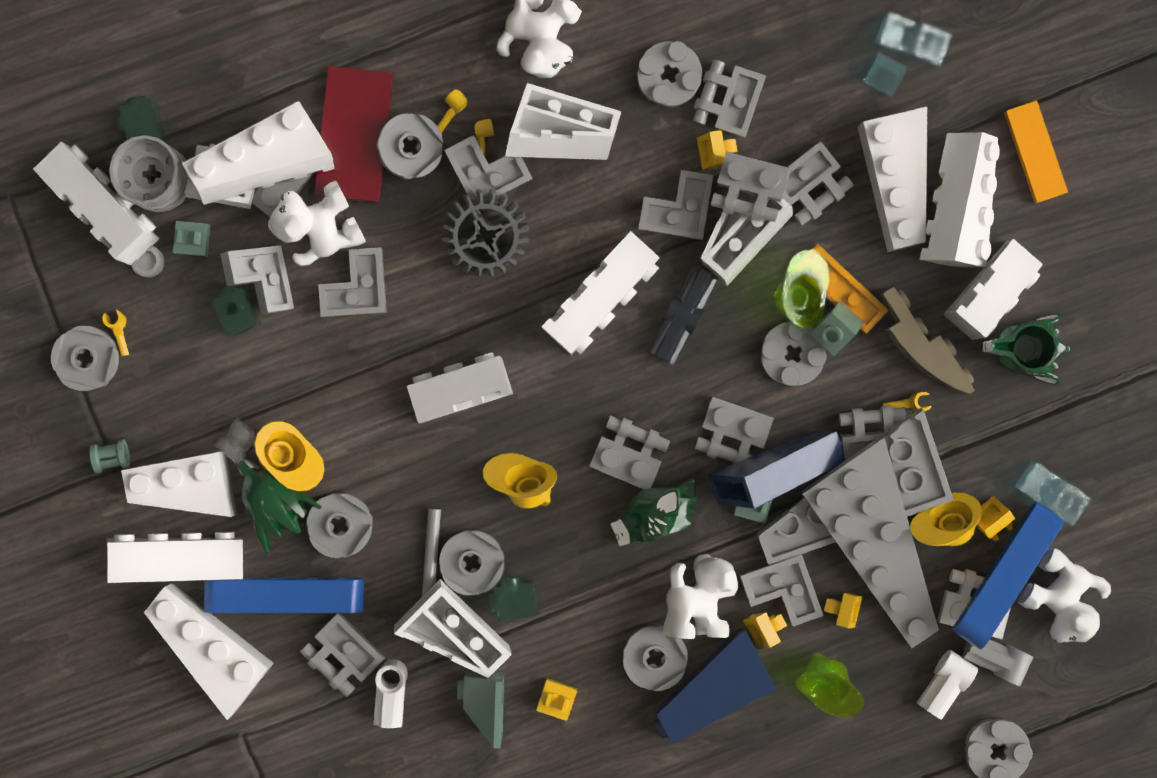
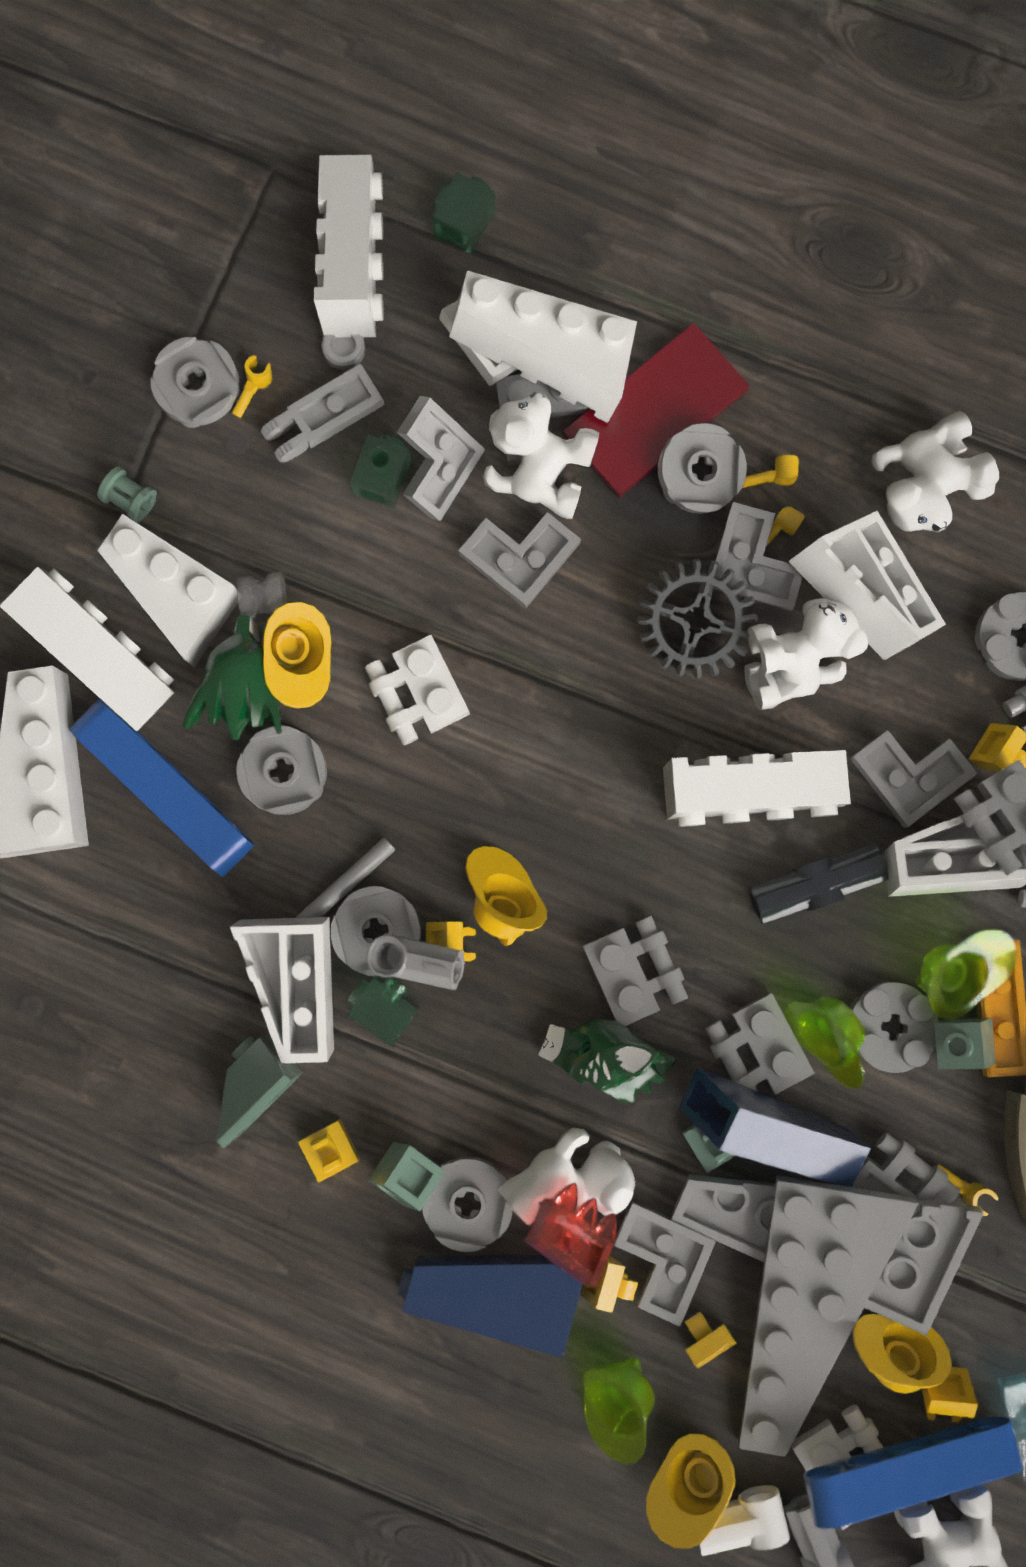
camera: 45 degrees right, 5 degrees down
light grey wheel [109,135,188,213] -> none
sand green tile [173,221,211,257] -> none
light grey plate [300,613,385,697] -> none
white piece [374,659,408,728] -> none
white wedge [407,353,513,424] -> none
none -> light grey hinge [261,364,385,463]
none -> white plate [365,635,470,746]
none -> light grey piece [367,936,465,990]
none -> sand green brick [368,1142,445,1211]
none -> yellow tile [426,922,476,961]
none -> clear red plate [525,1182,617,1287]
none -> yellow piece [646,1434,735,1549]
none -> white animal [745,598,868,710]
none -> clear neon green piece [785,996,865,1089]

